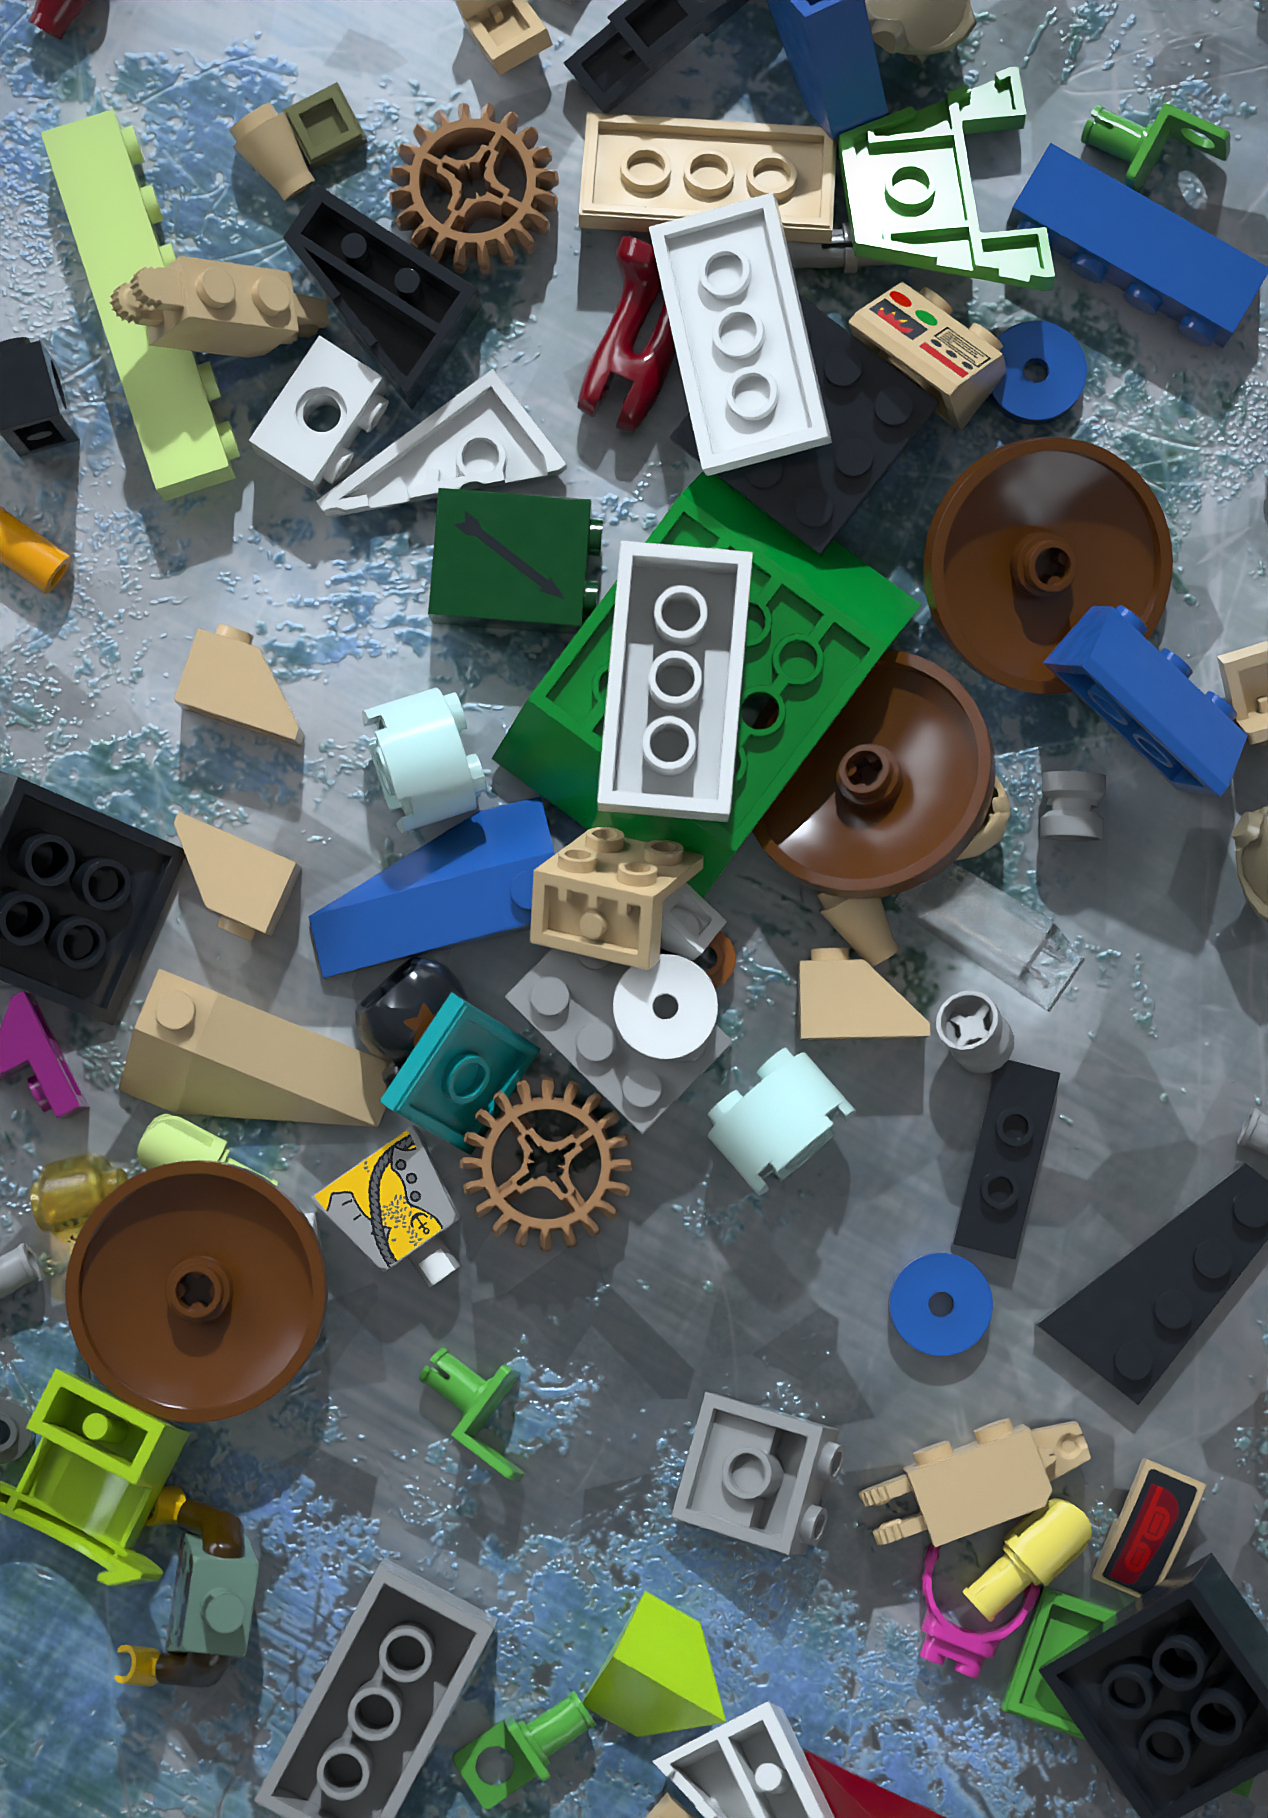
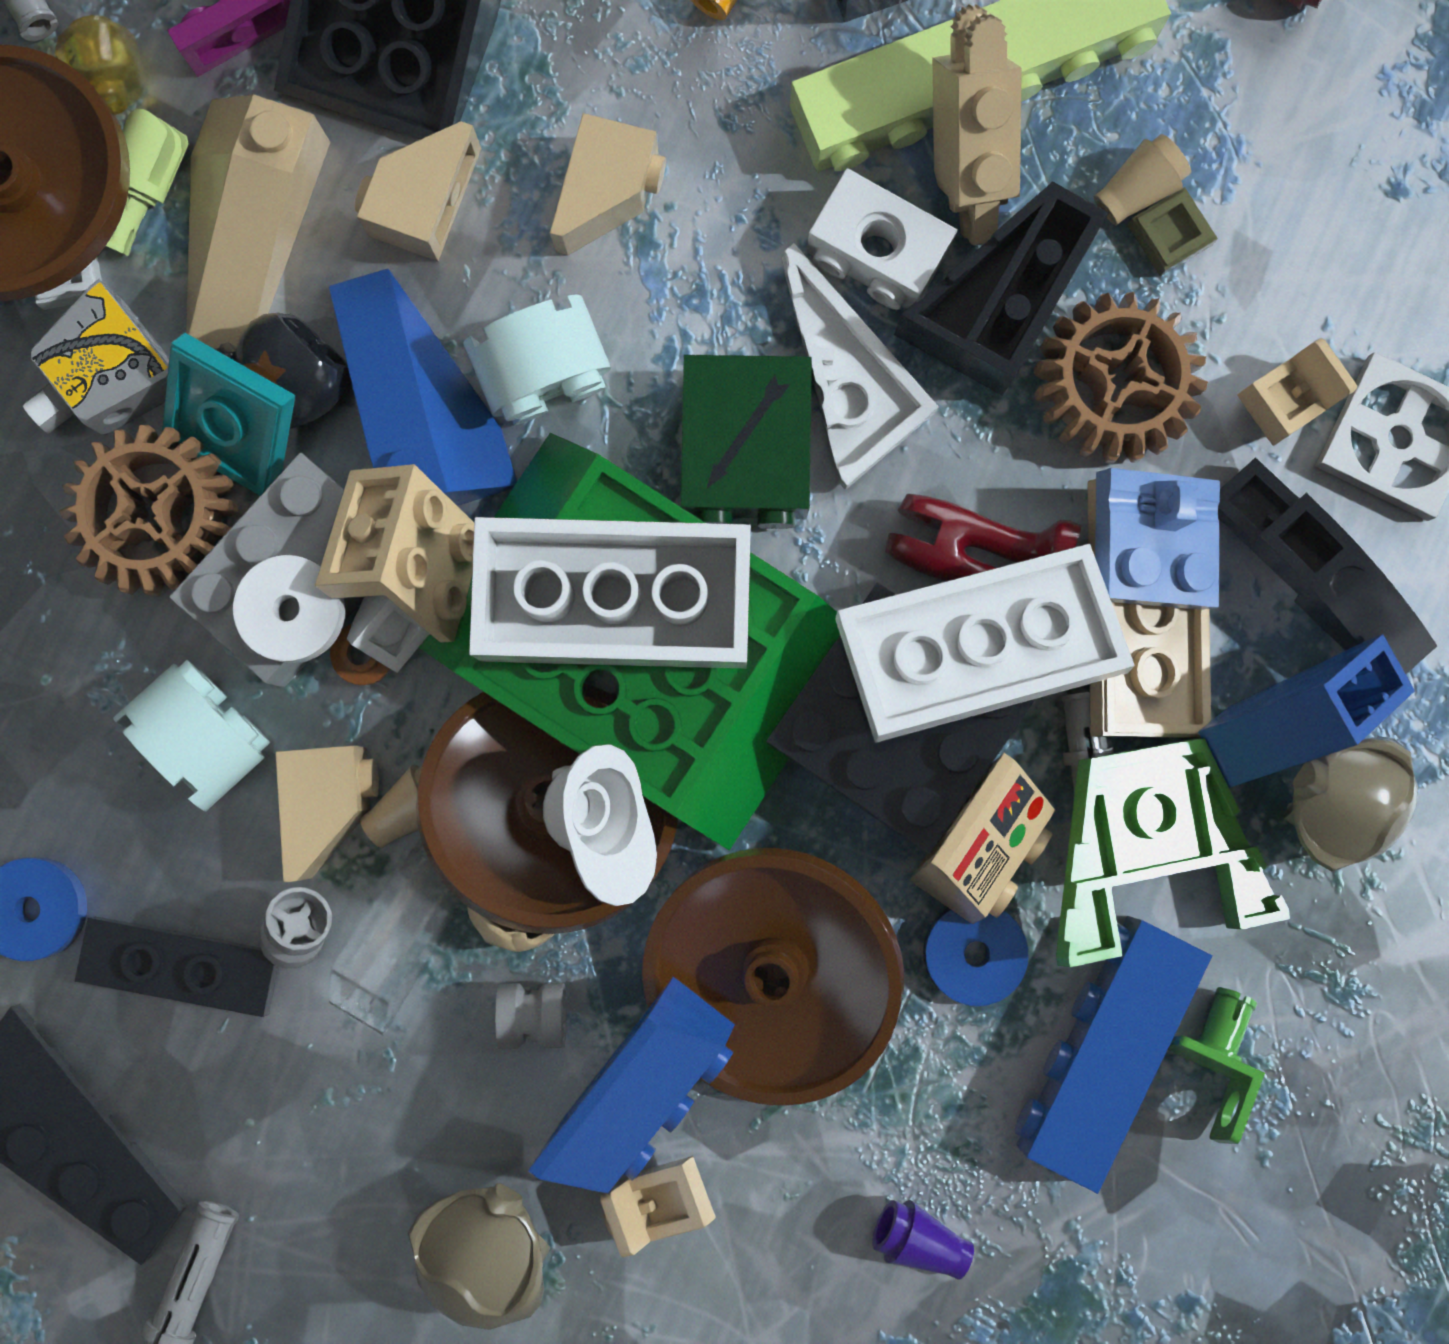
camera: 85 degrees right, 0 degrees up
none -> white piece [543,744,657,906]
none -> medium blue hinge [1095,468,1220,610]

